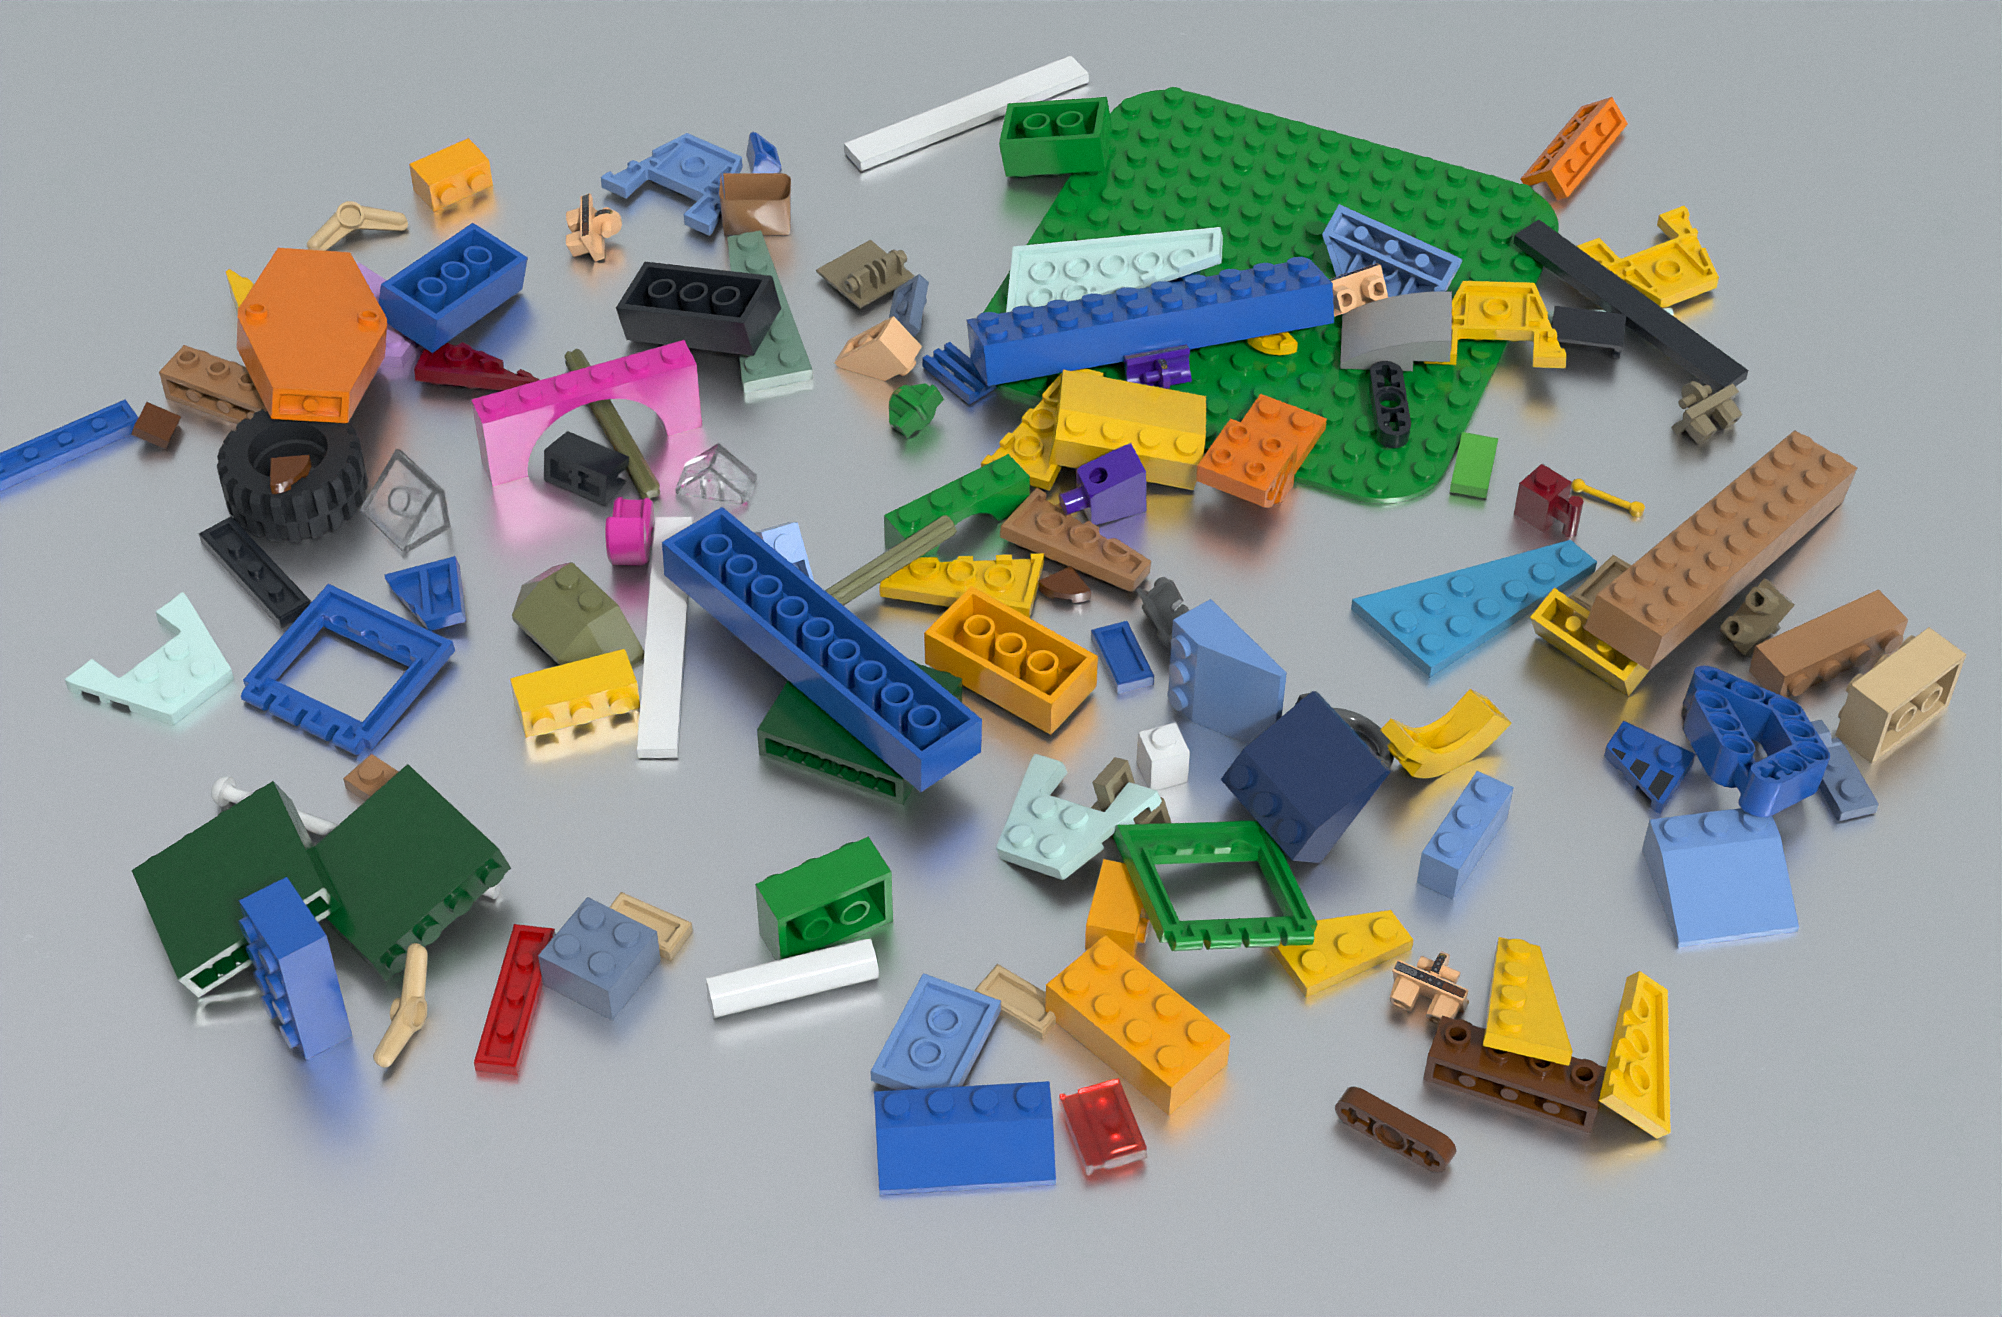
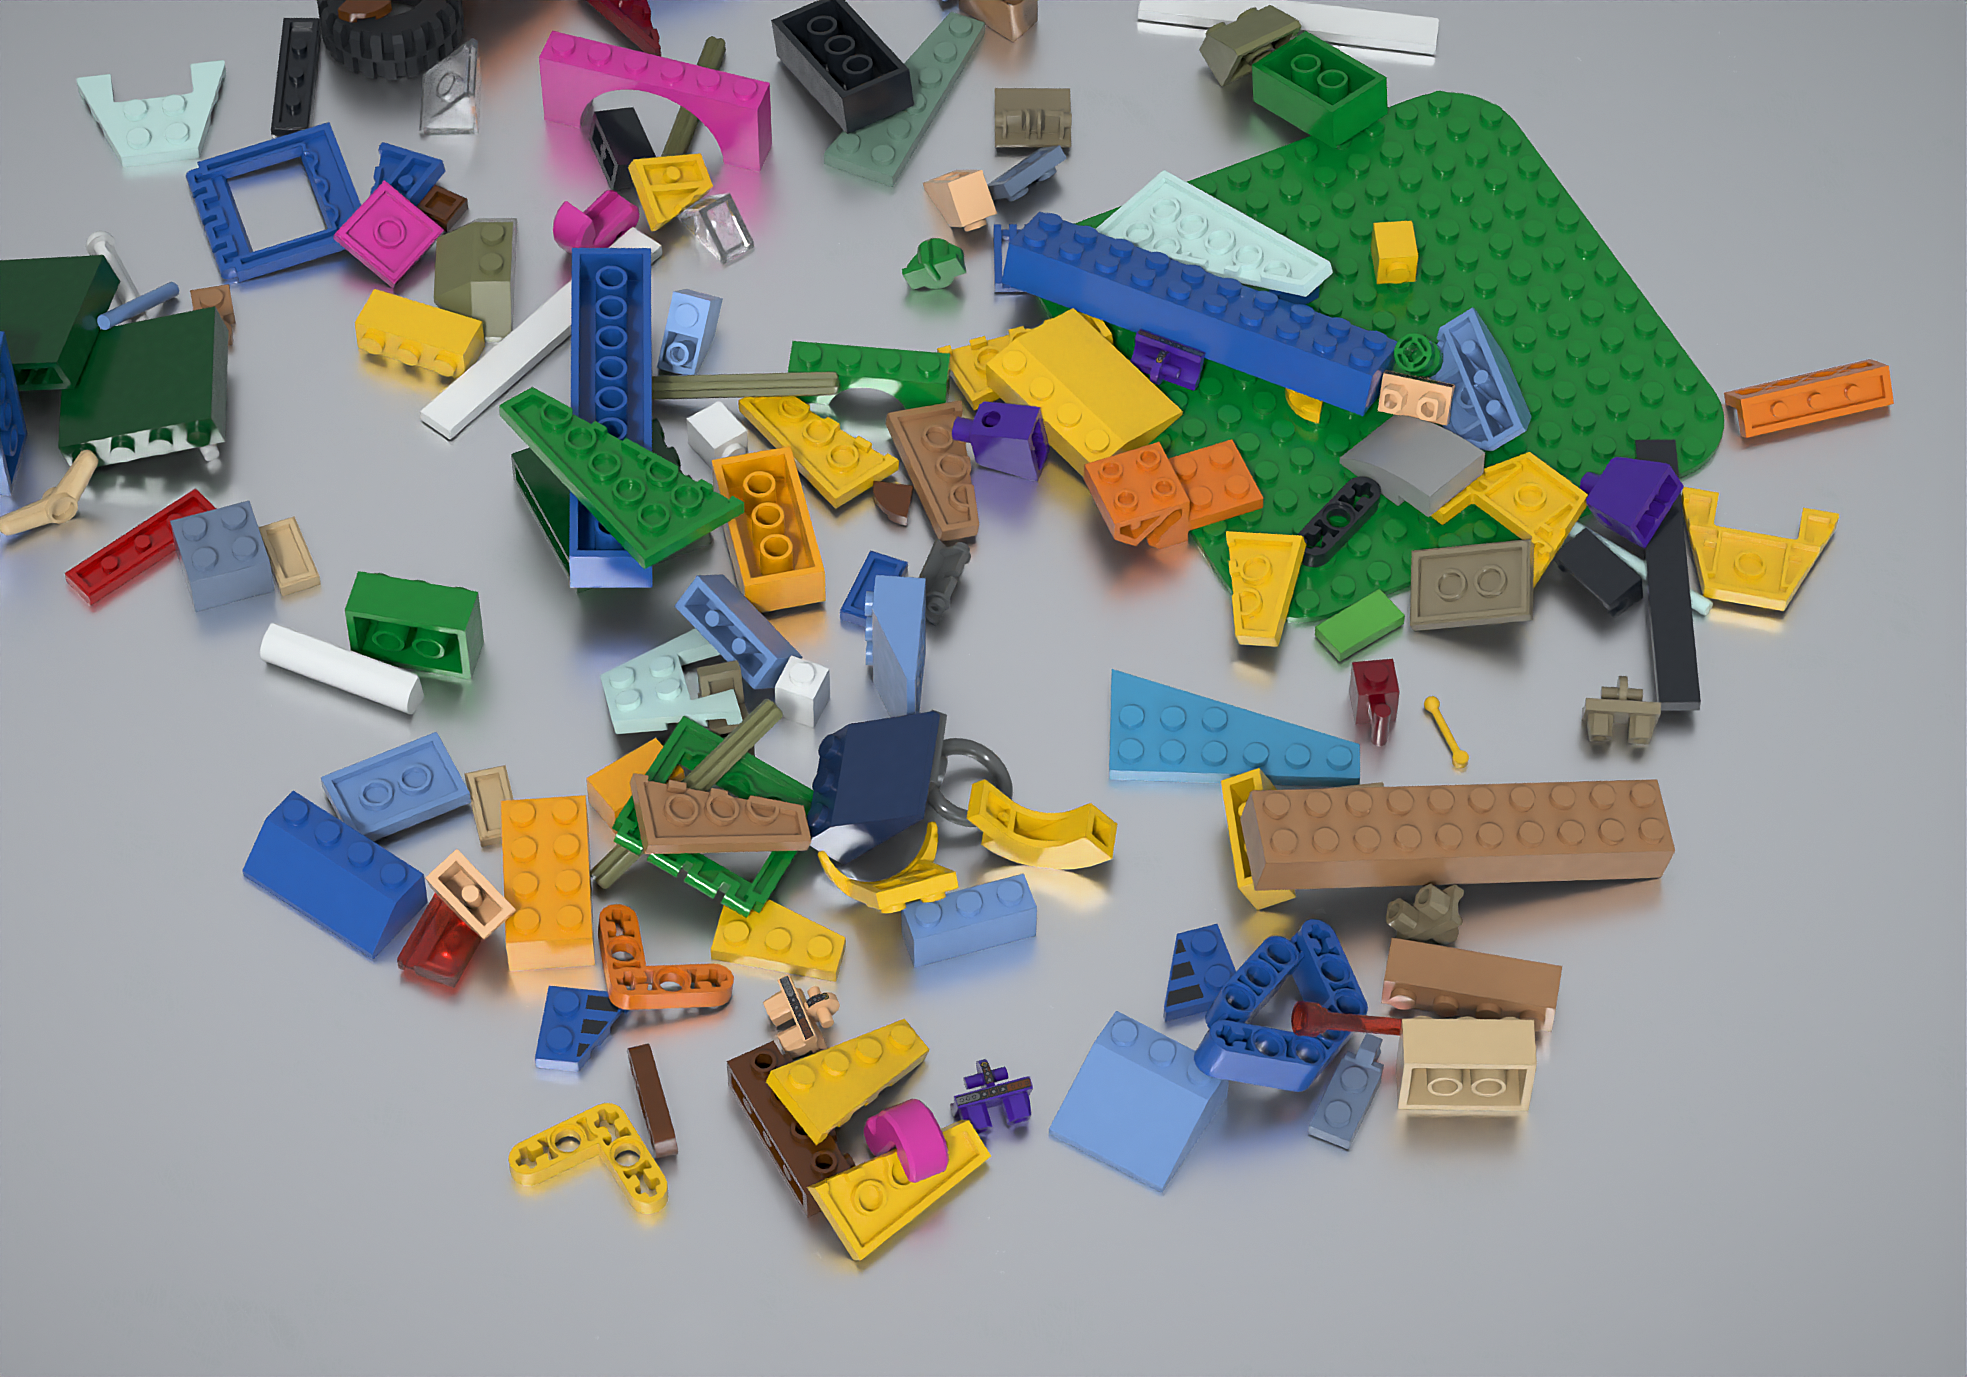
camera: 40 degrees right, 5 degrees up
none -> medium blue bar [97,282,179,330]
none -> dark pink tile [333,180,444,288]
none -> reddish brown tile [416,184,468,233]
none -> light nougat slope [425,849,516,940]
none -> green wing [499,387,745,570]
none -> yellow beam [508,1103,668,1214]
none -> blue wing [535,986,629,1072]
none -> olive axle [590,699,783,889]
none -> orange beam [598,904,734,1010]
none -> yellow wing [628,153,713,231]
none -> medium nougat wing [630,773,812,854]
none -> medium blue brick [675,574,802,689]
none -> white brick [687,400,748,469]
none -> yellow piece [818,821,959,913]
none -> dark pink animal [864,1099,949,1183]
none -> dark purple hips [950,1059,1033,1134]
none -> olive slope [1199,5,1302,87]
none -> yellow wing [1226,531,1306,647]
none -> clear red piece [1291,1001,1402,1037]
none -> yellow brick [1371,221,1418,284]
none -> green wheel [1394,333,1443,378]
none -> dark tan tile [1410,539,1534,631]
none -> dark purple torso [1580,457,1684,548]

